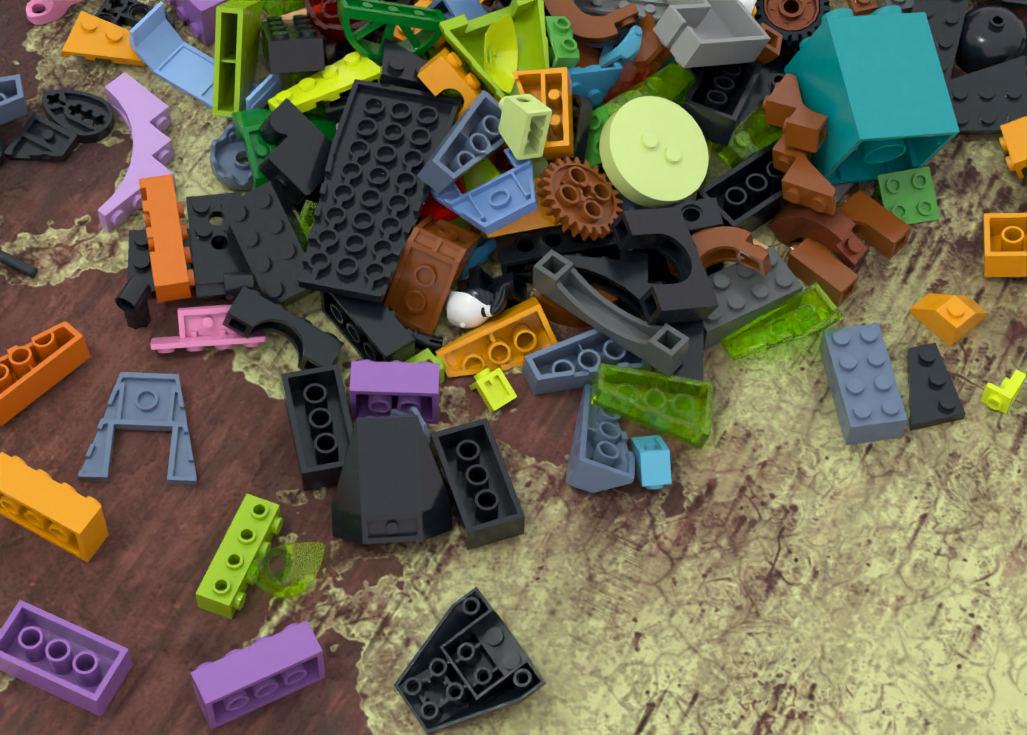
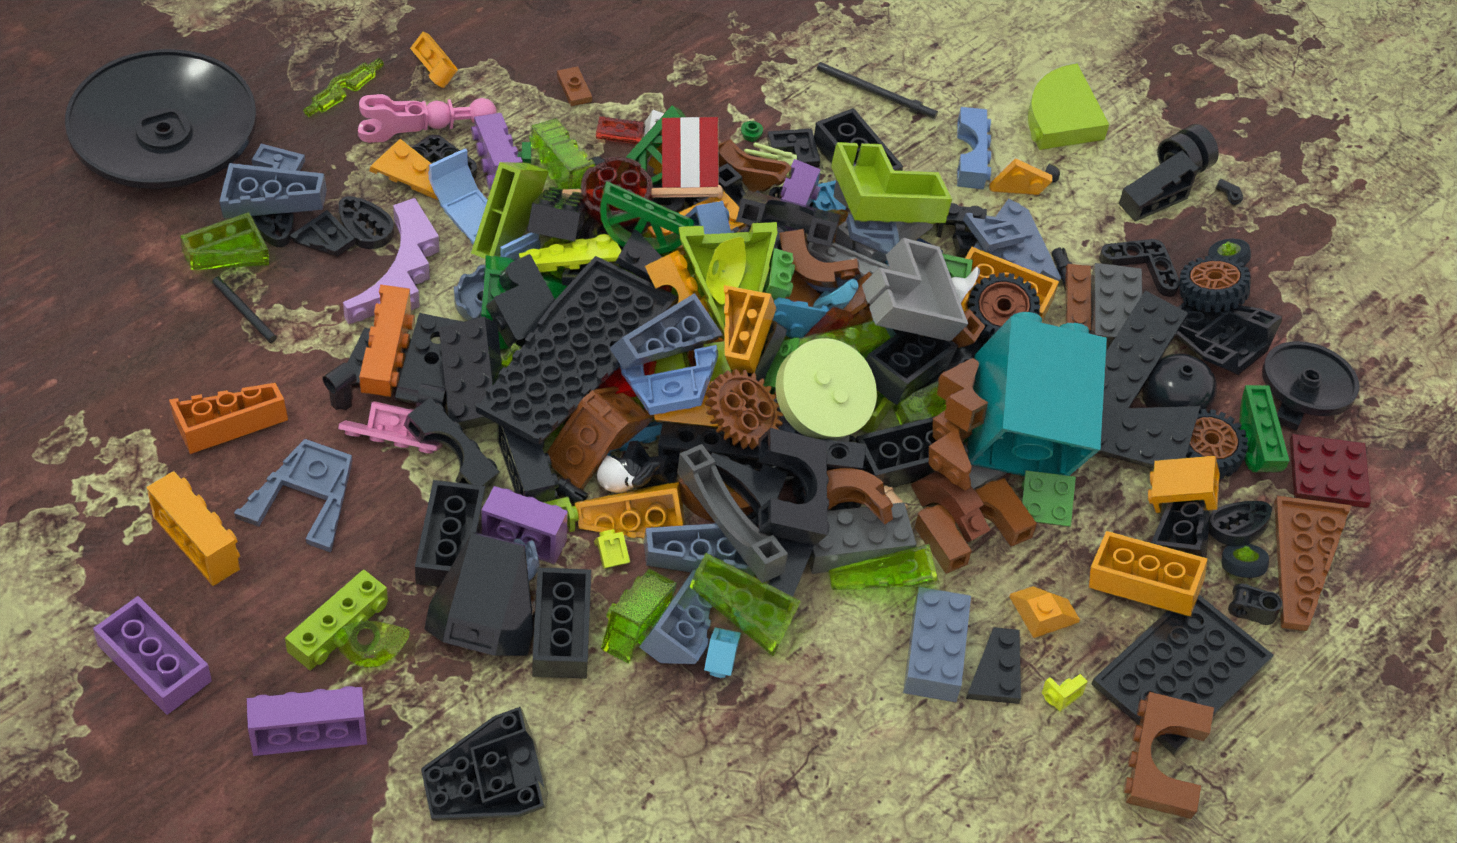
camera: 15 degrees right, 5 degrees down
yellowish green torso [498,94,552,160] -> none
none -> clear neon green wedge [601,569,677,664]

